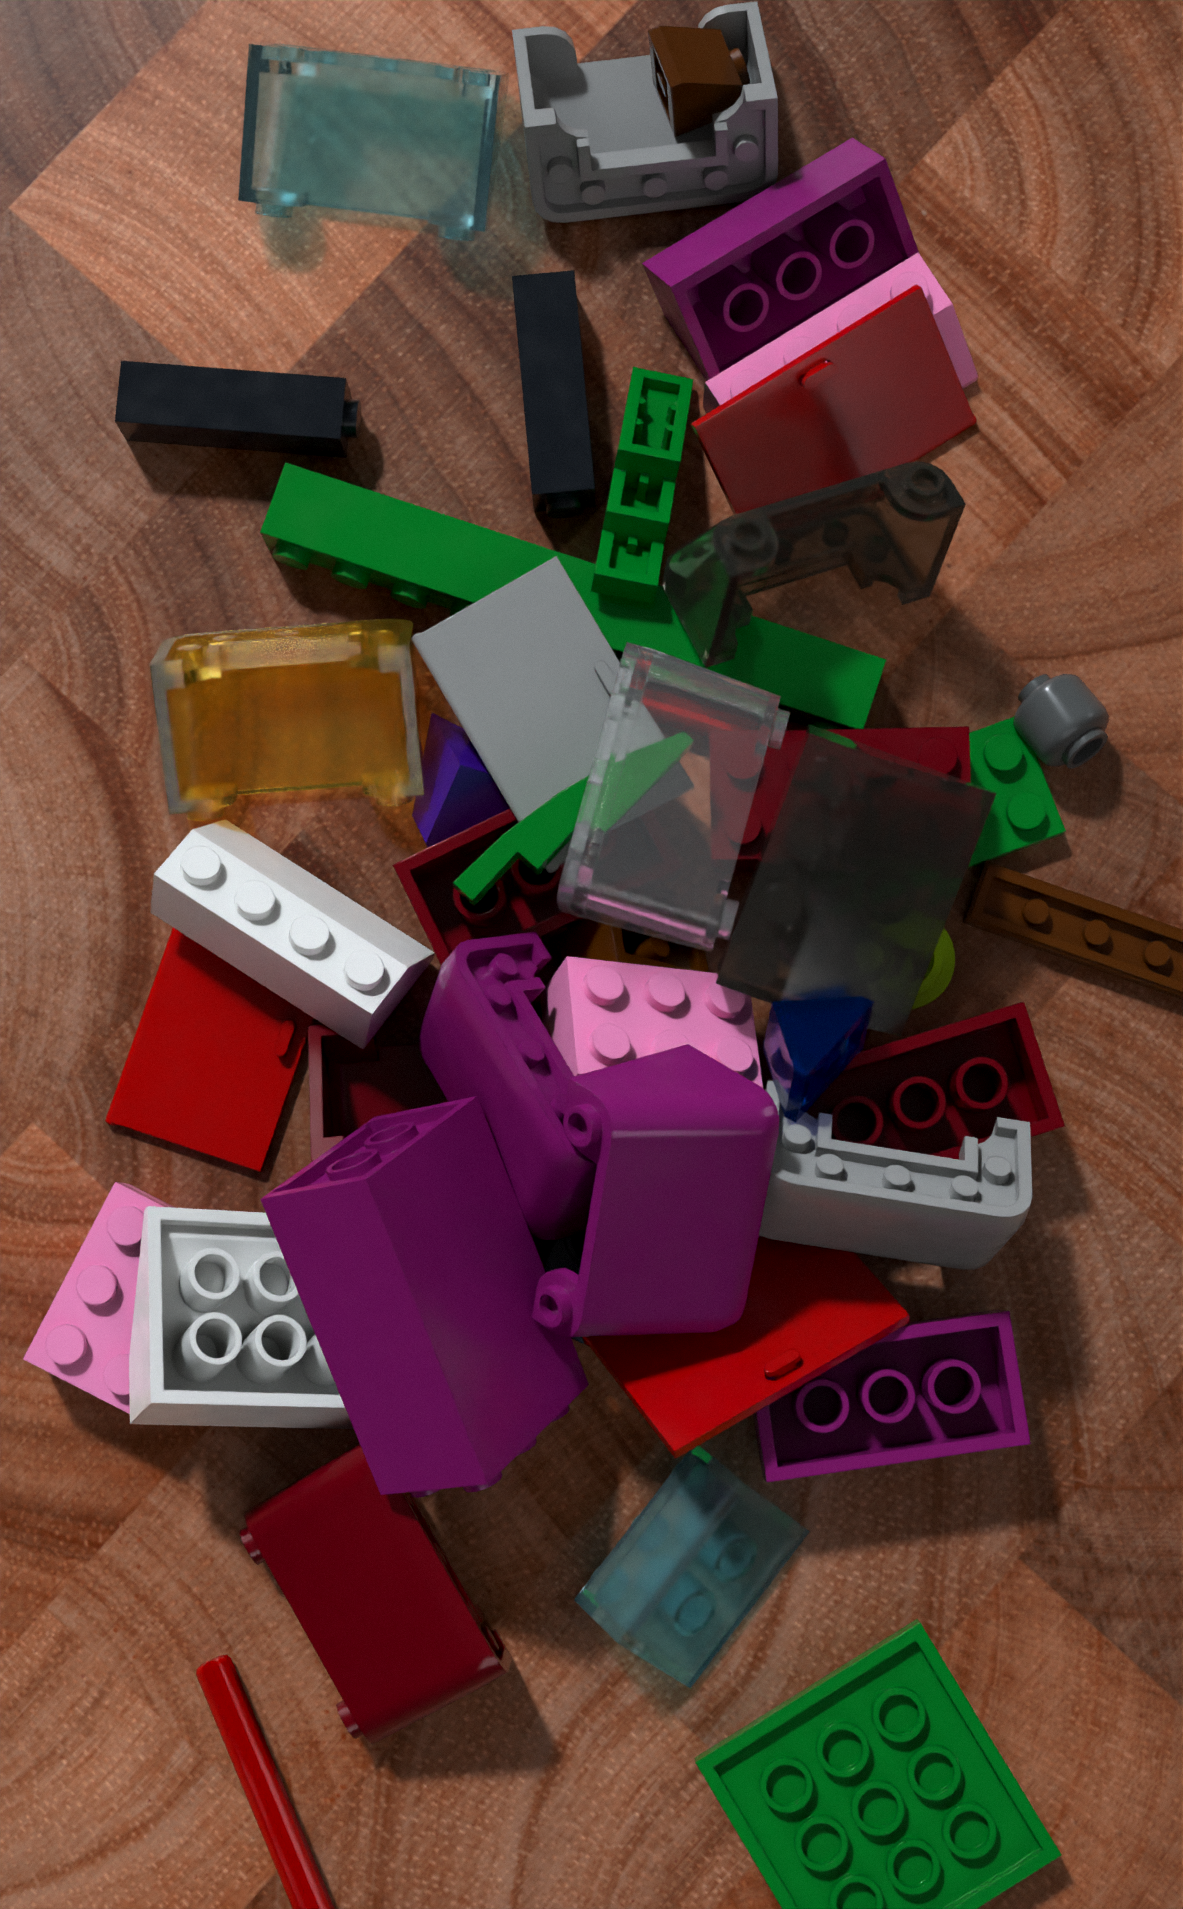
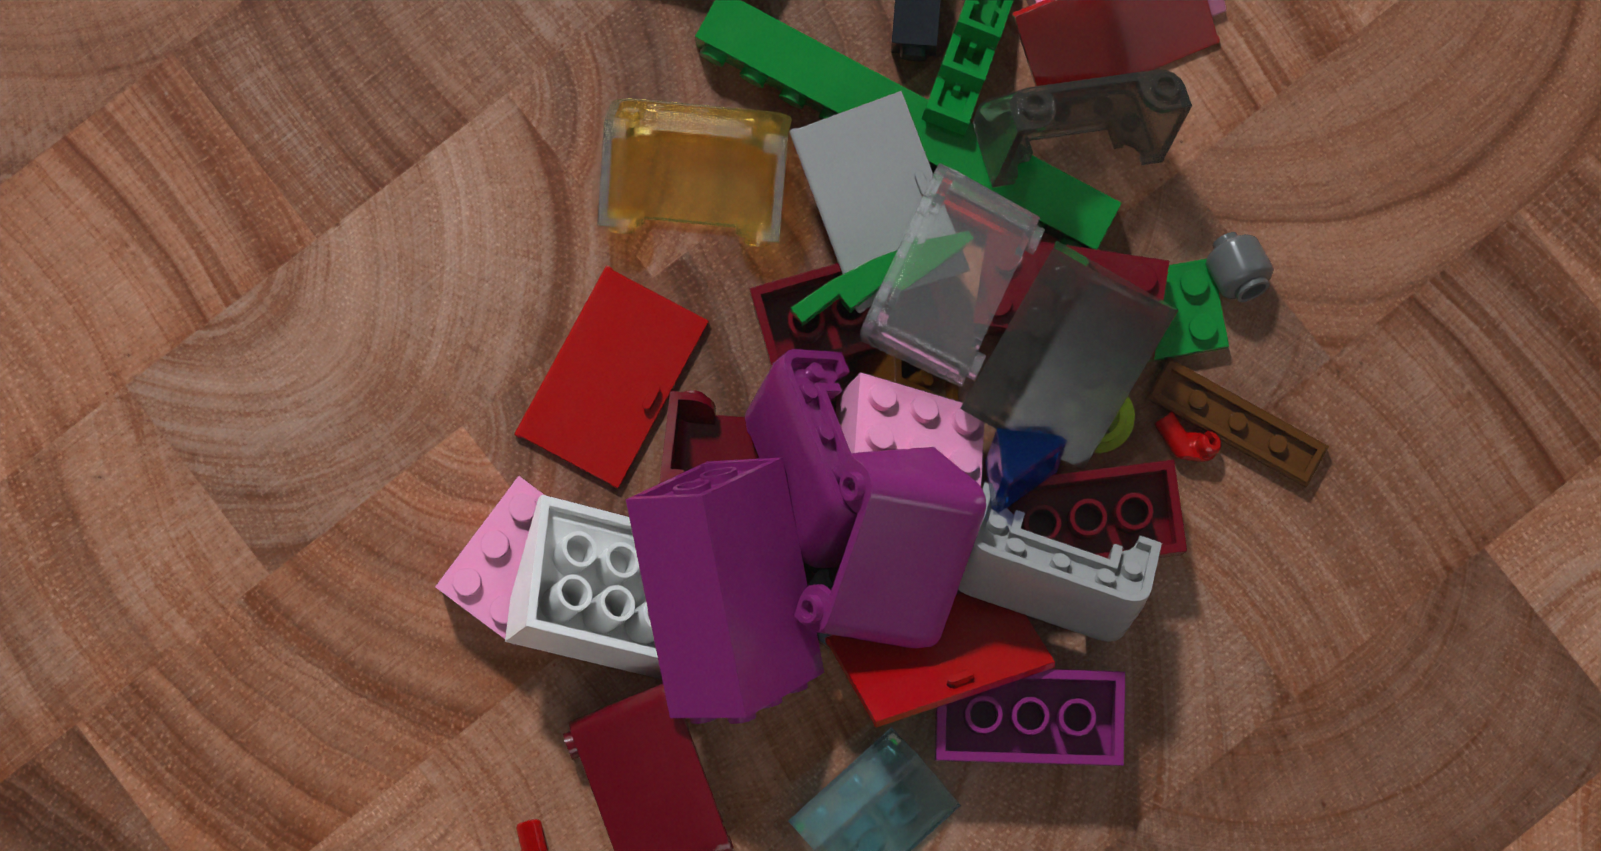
camera: 10 degrees right, 0 degrees up
white slope [150,819,435,1050] -> none
dark purple slope [412,712,510,847] -> none
none -> red arm [1154,412,1222,462]

